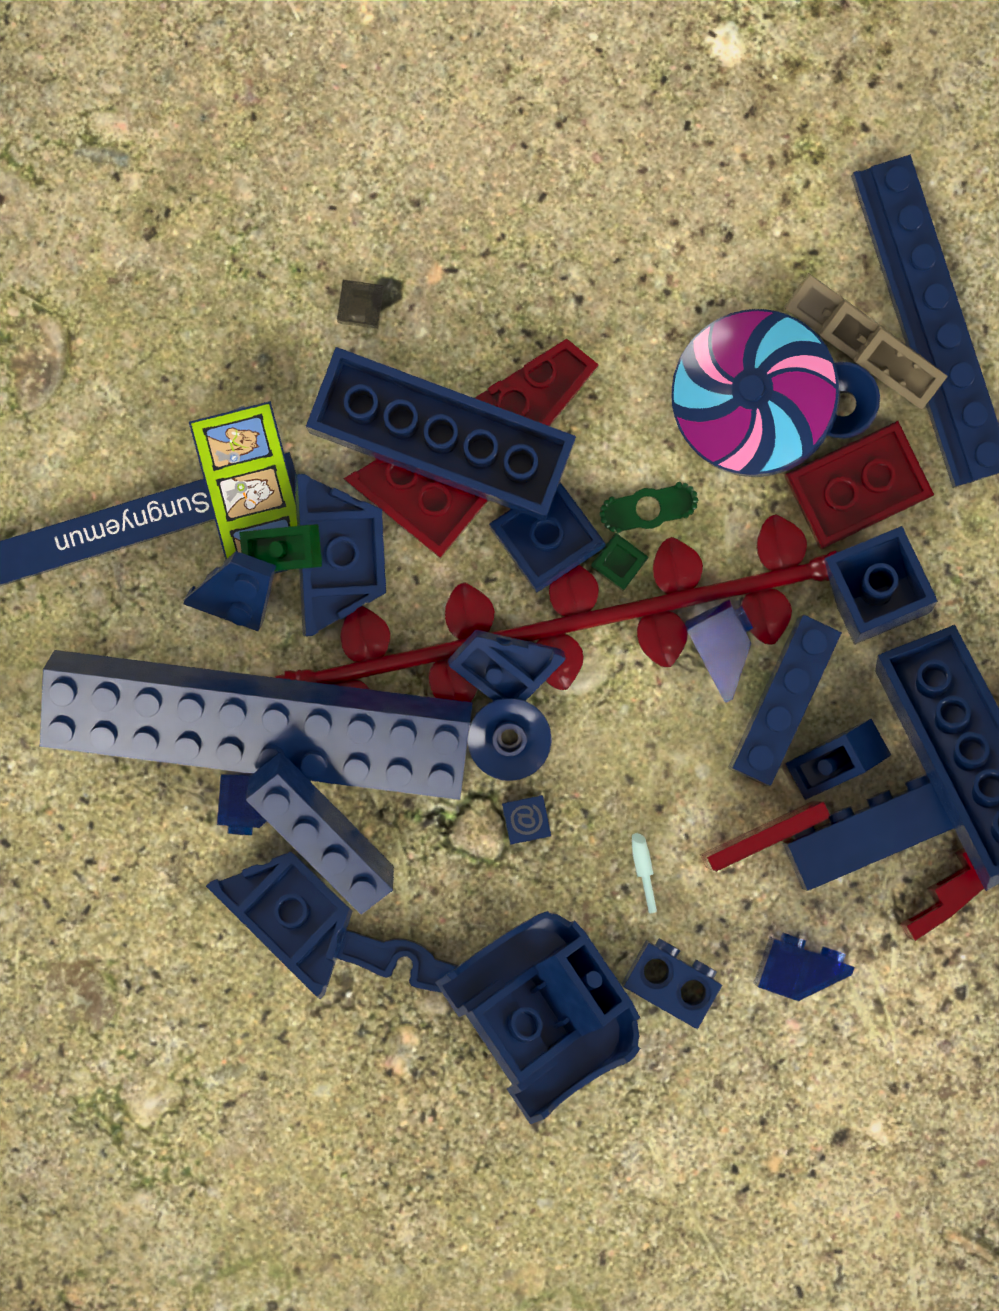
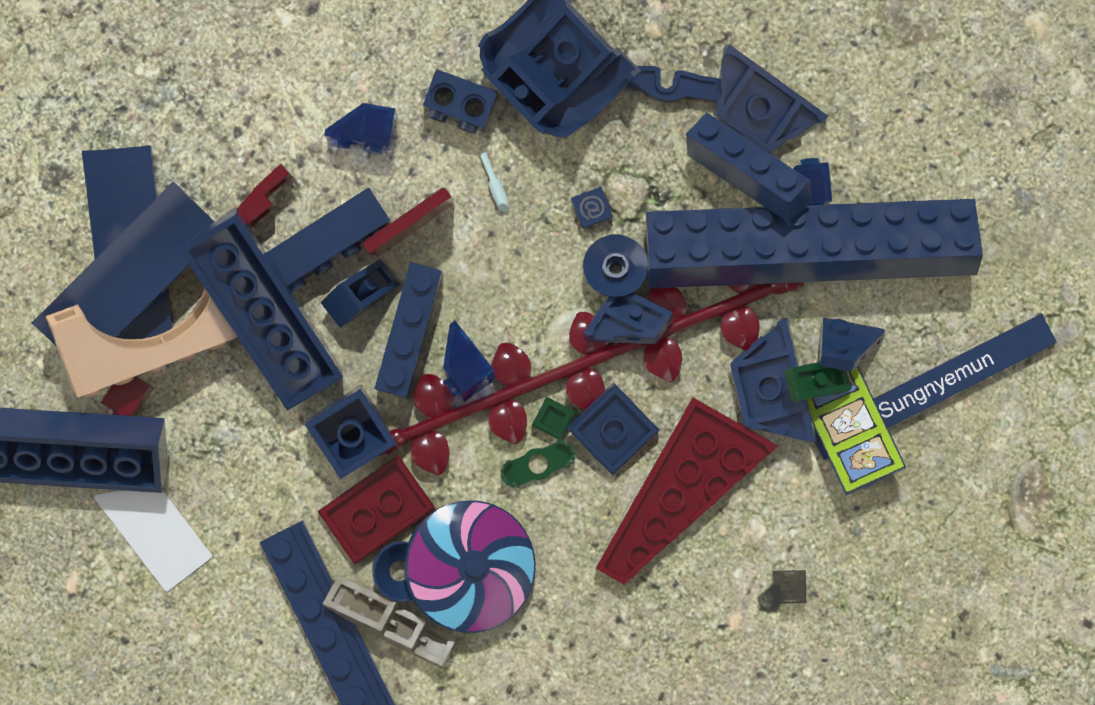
camera: 170 degrees right, 0 degrees up
dark blue brick [306,347,576,521] -> none

